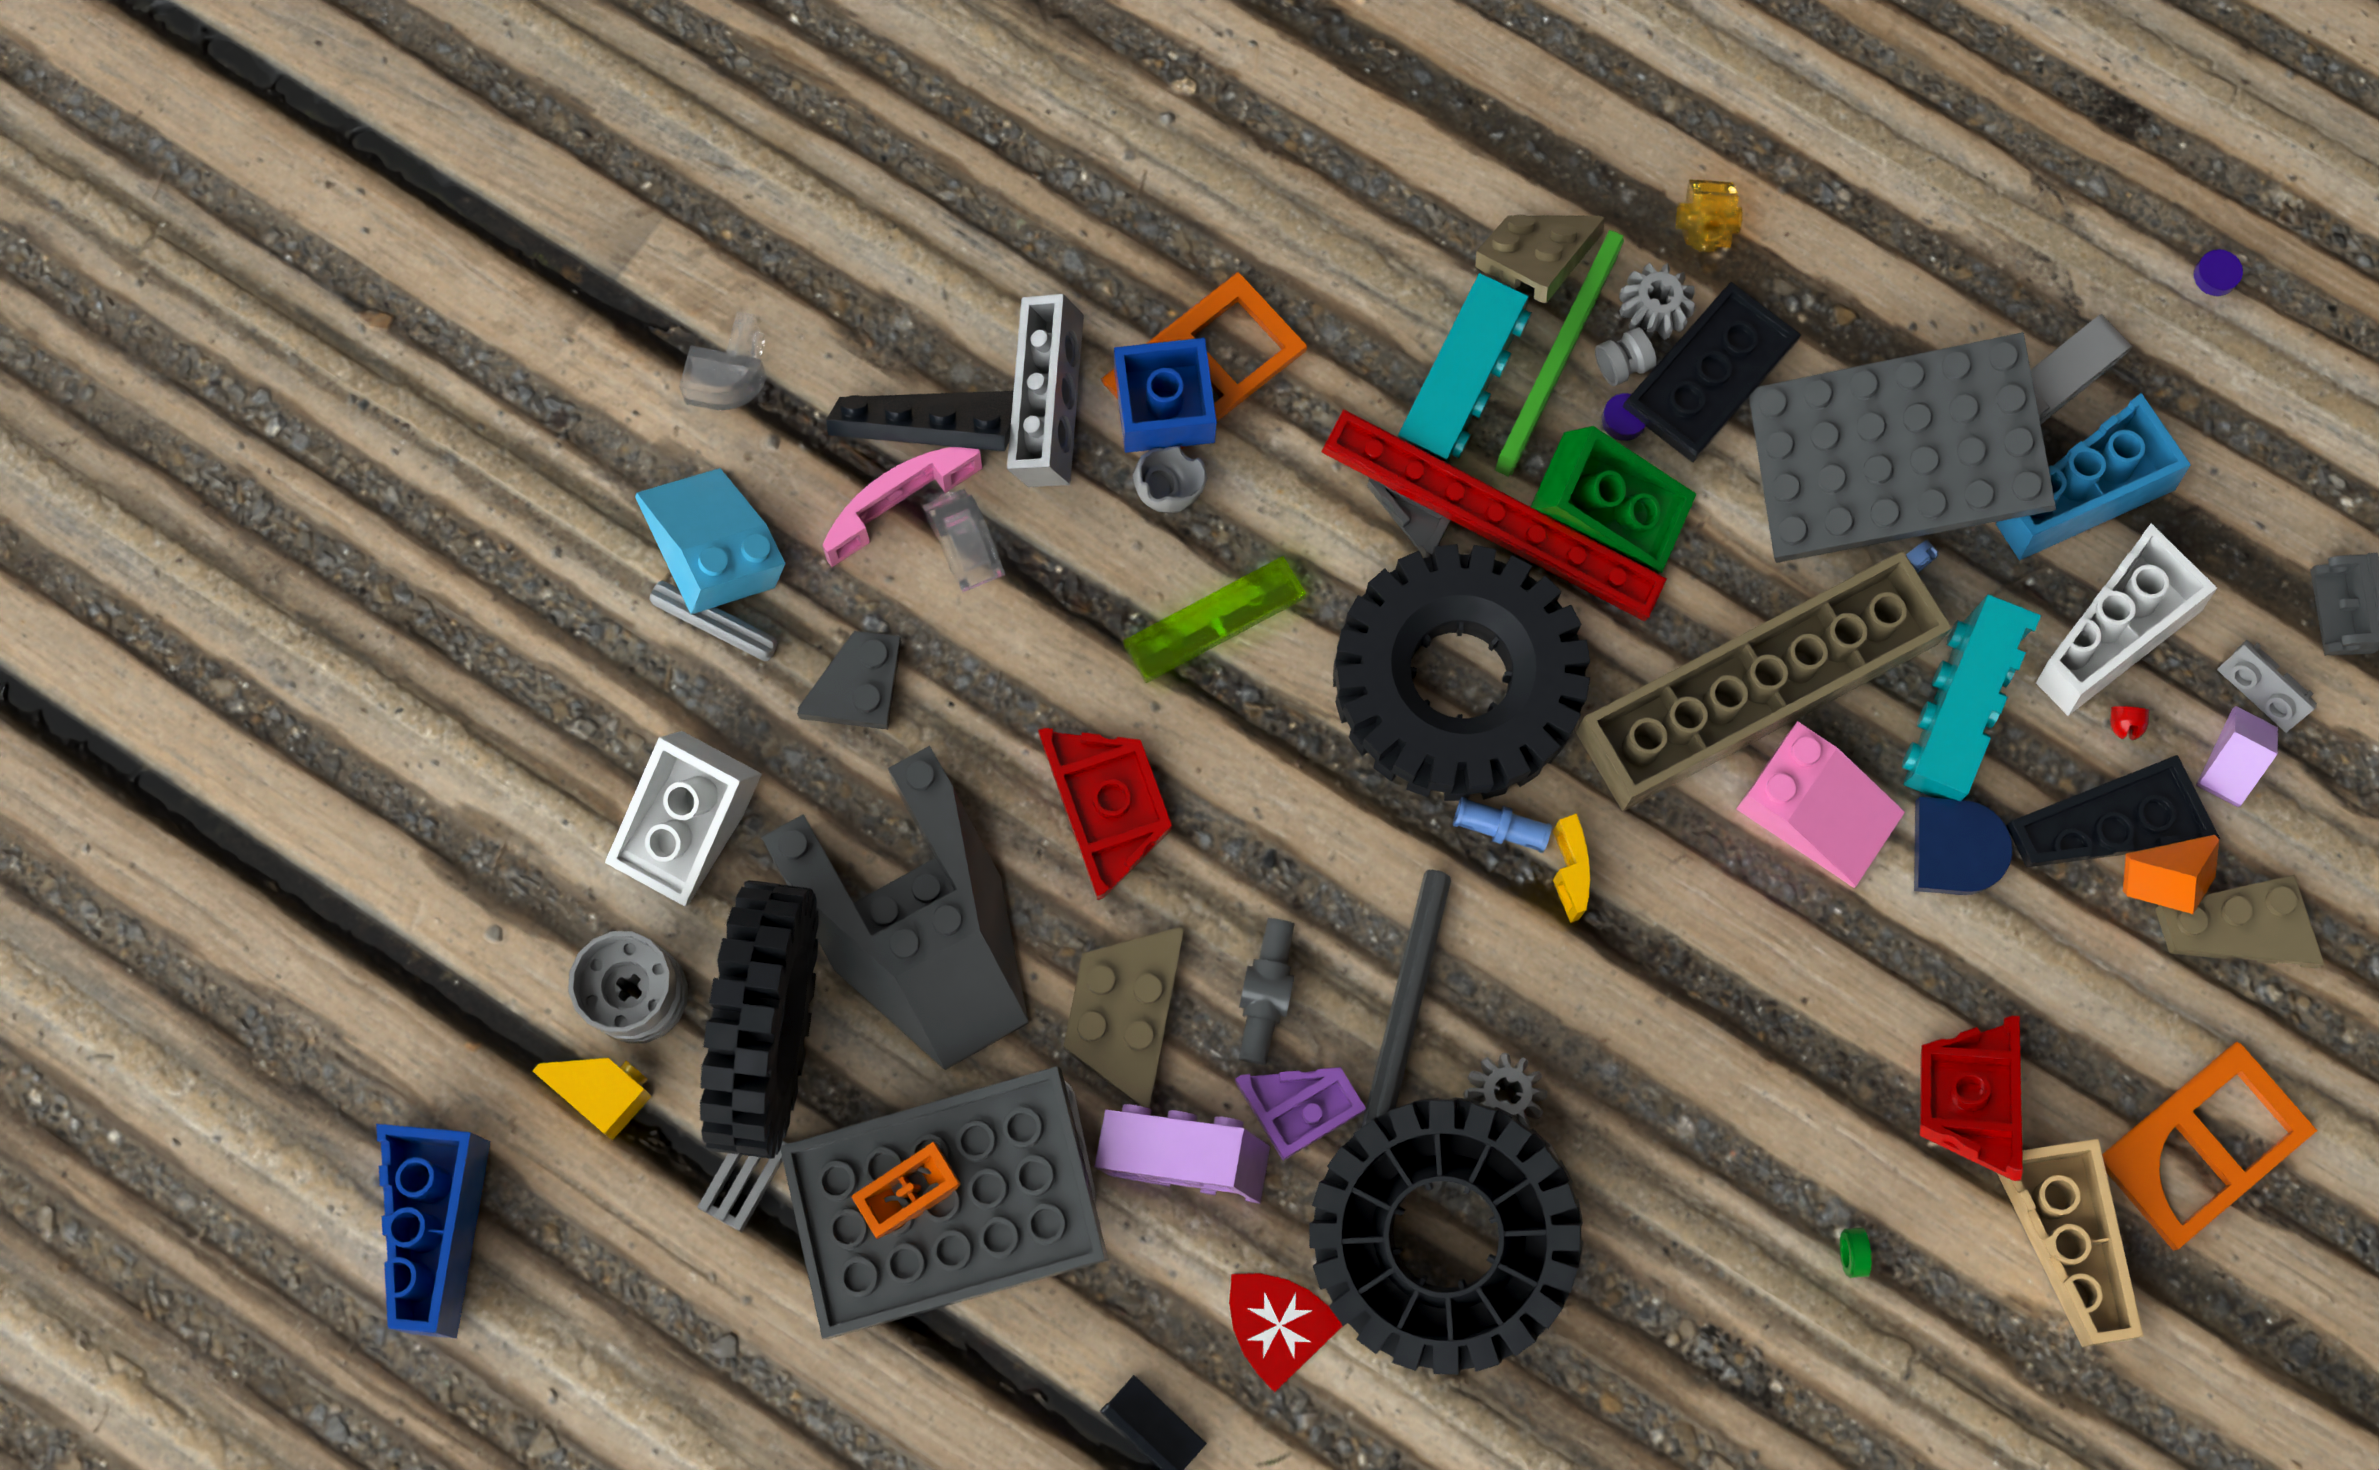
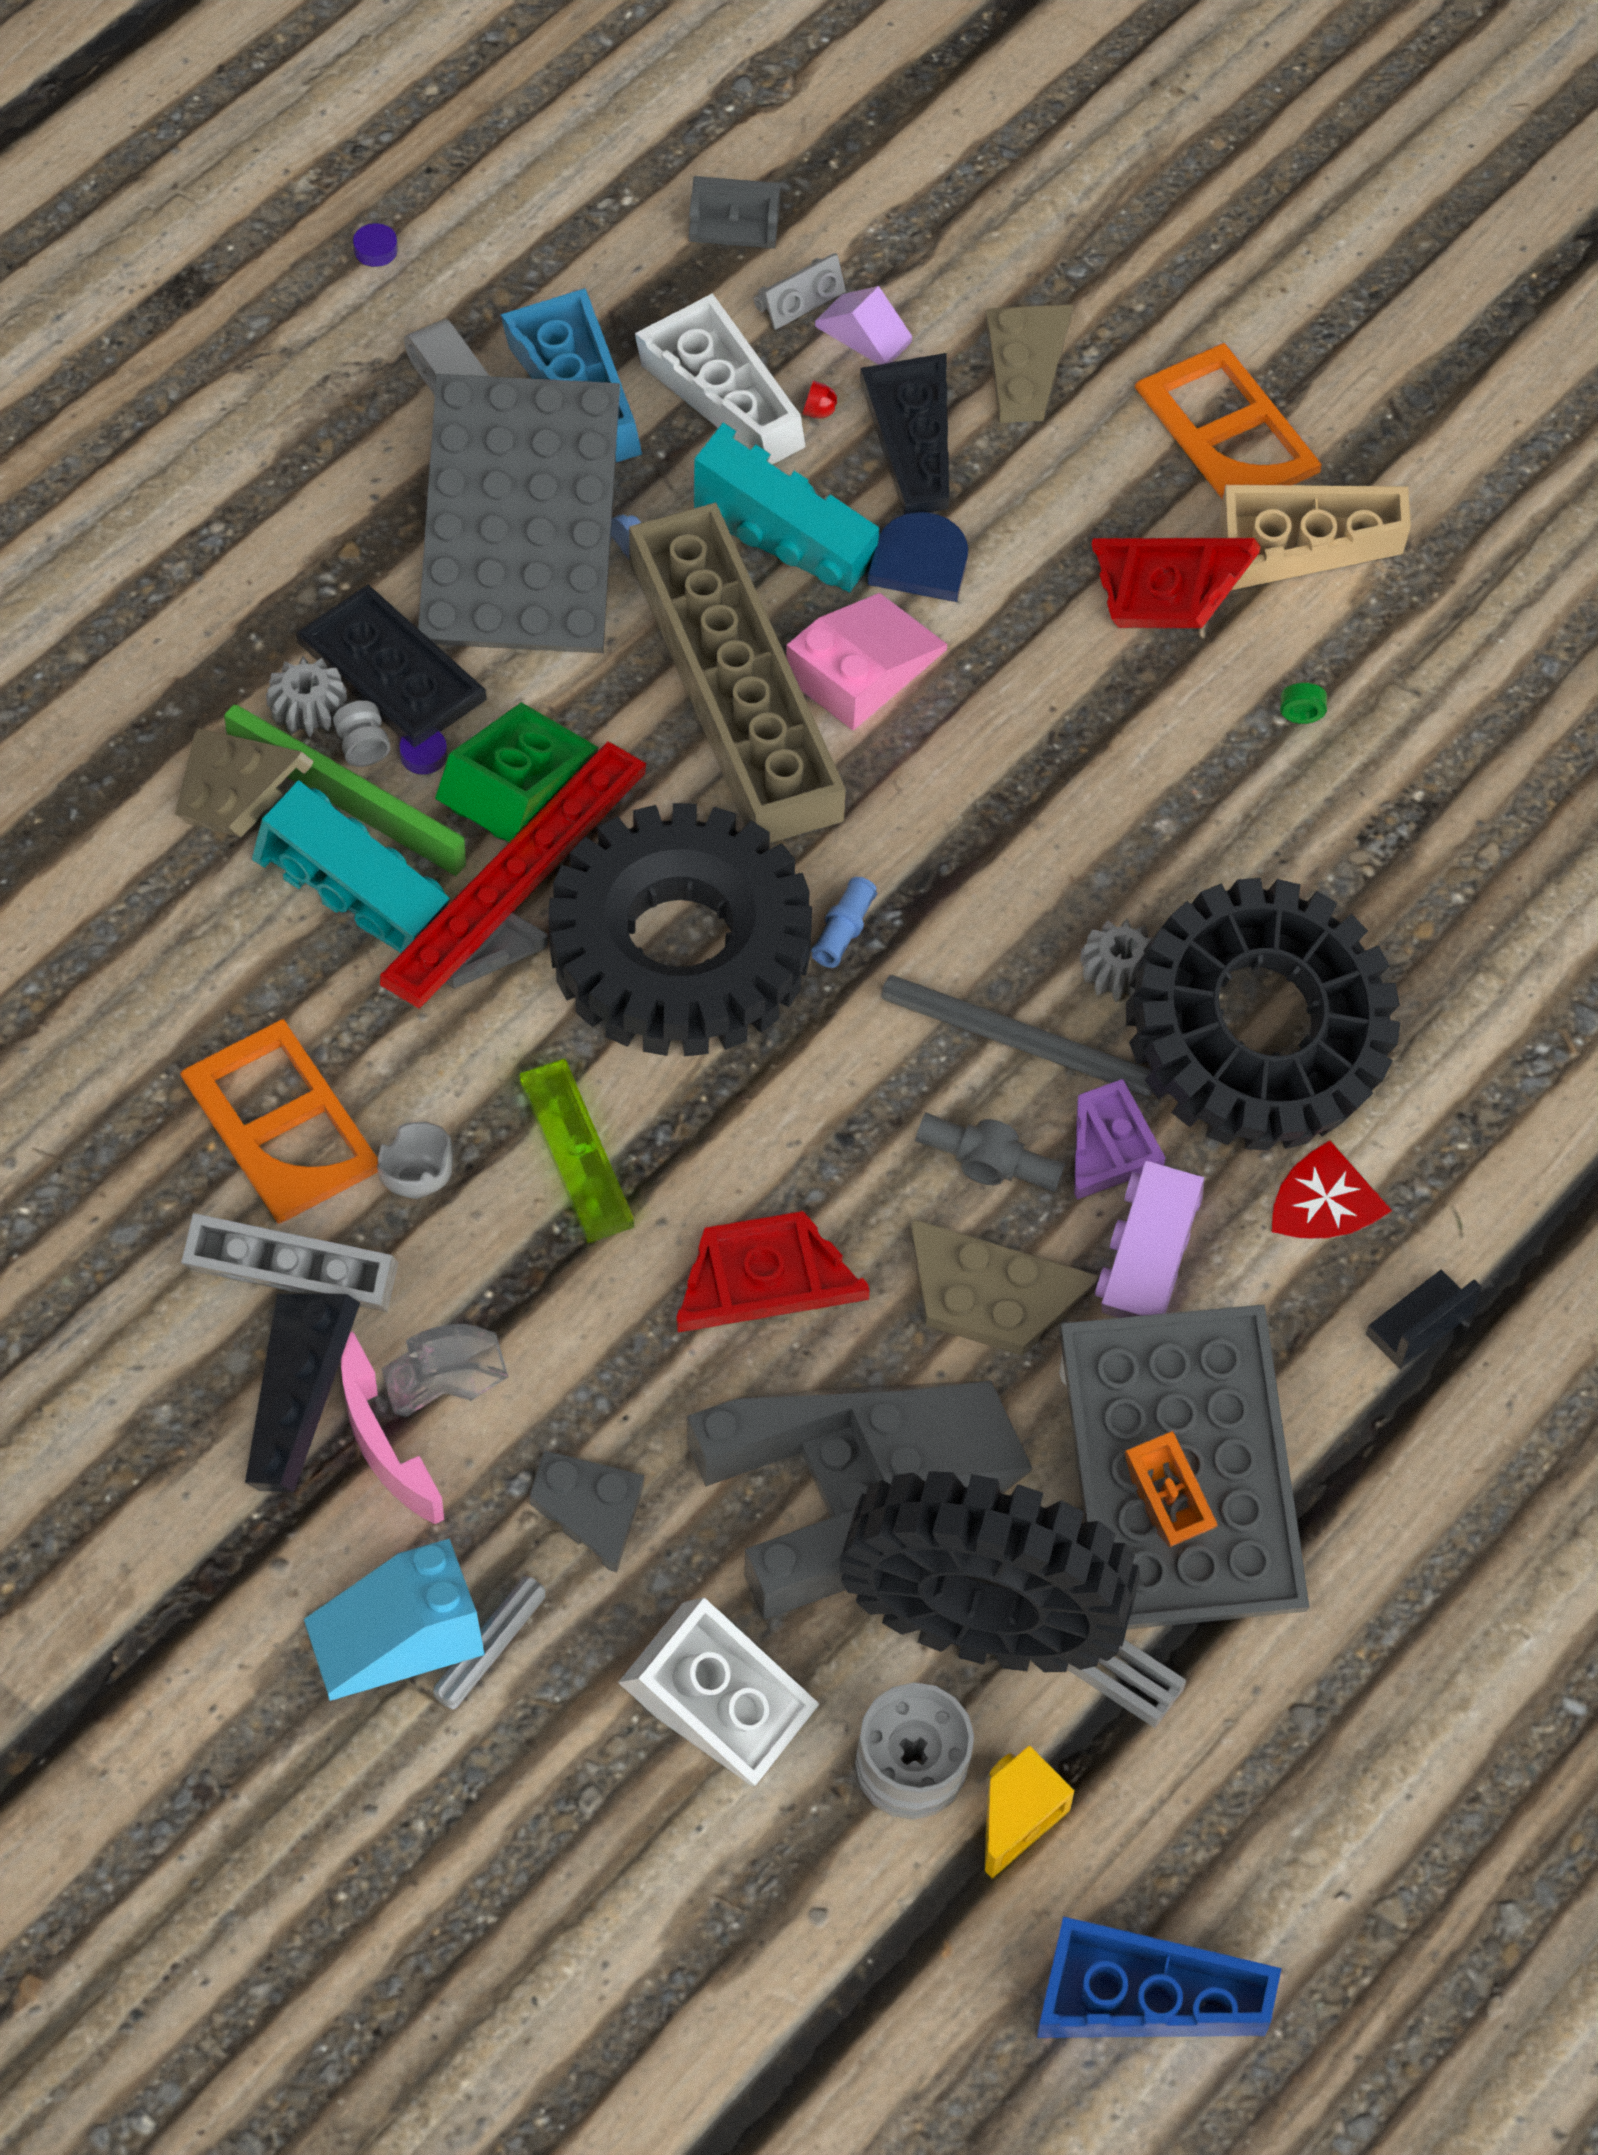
camera: 80 degrees left, 15 degrees down
clear brick [679,311,767,410] -> none
blue brick [1114,338,1217,453] -> none
yellow slope [1553,813,1590,923] -> none
clear yellow brick [1676,179,1743,252] -> none
orange slope [2123,835,2219,914] -> none

